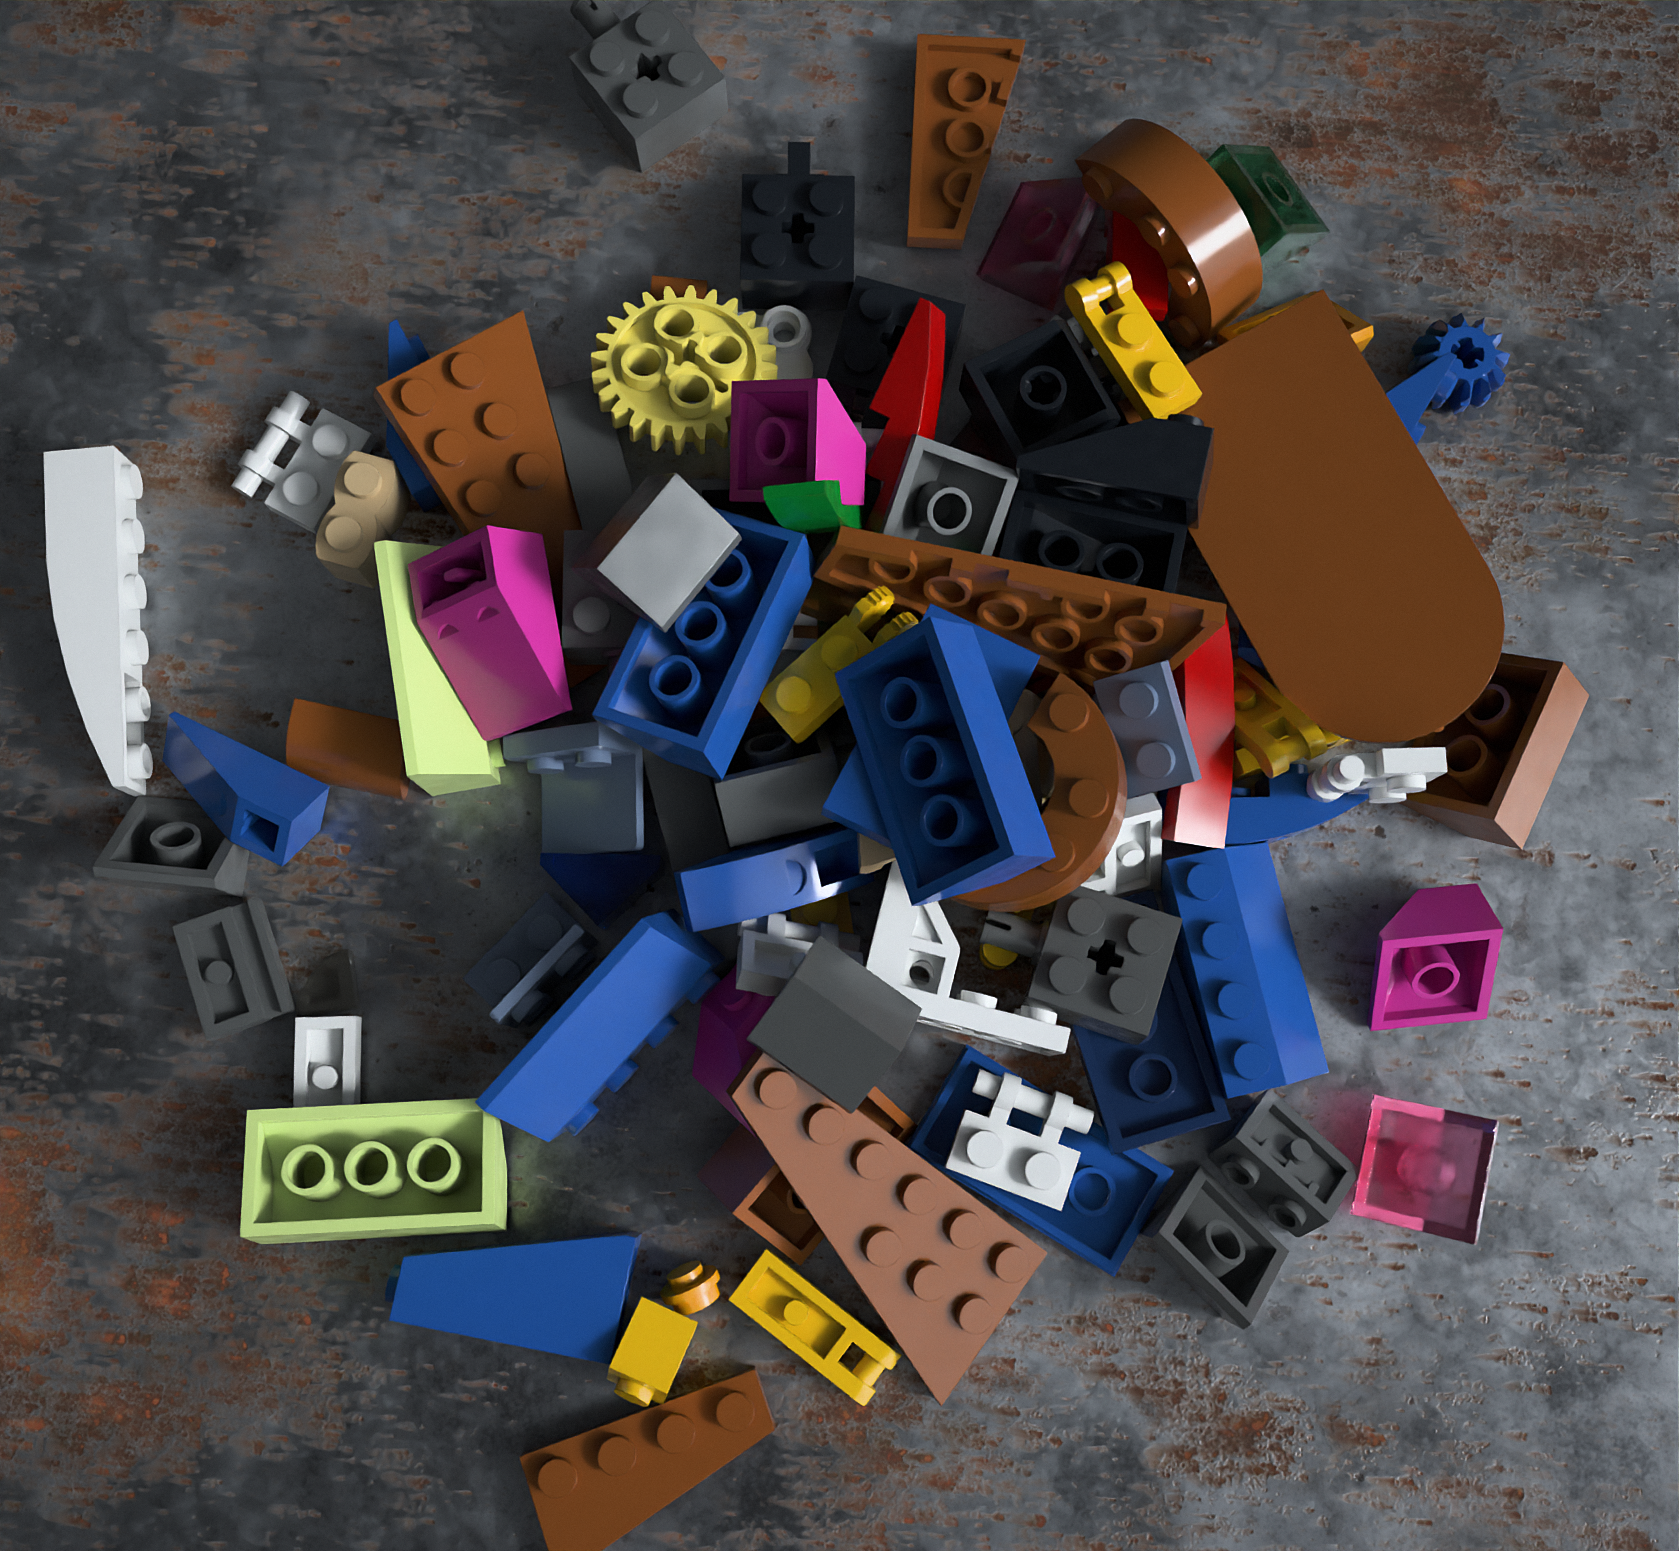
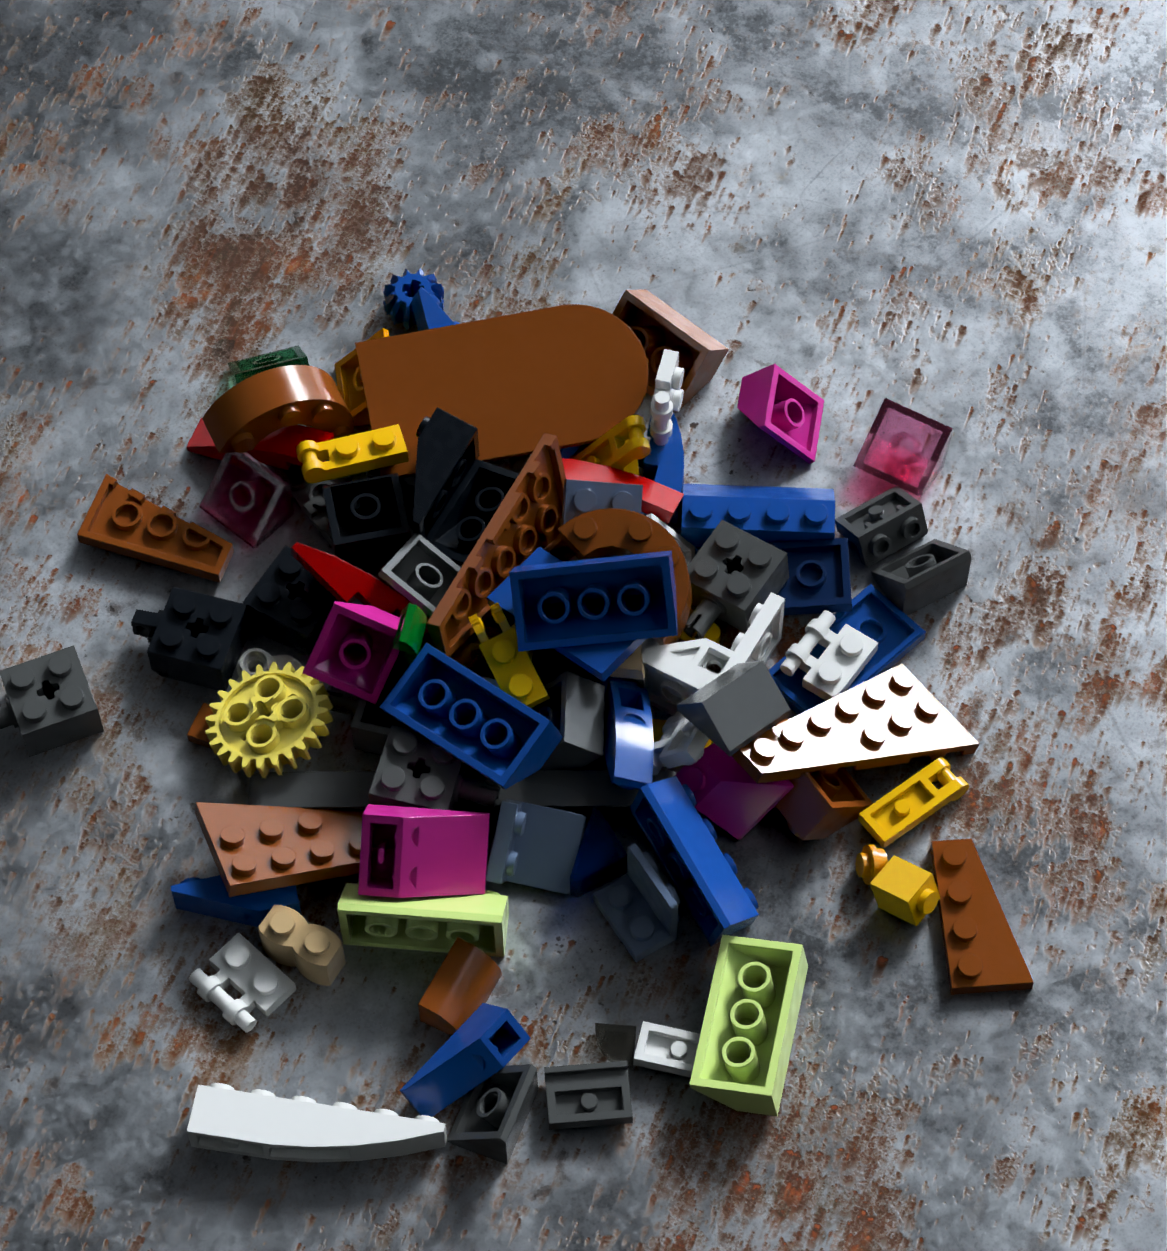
camera: 70 degrees left, 20 degrees down
blue slope [385,1231,642,1365] -> none
slope [571,473,742,633] -> none

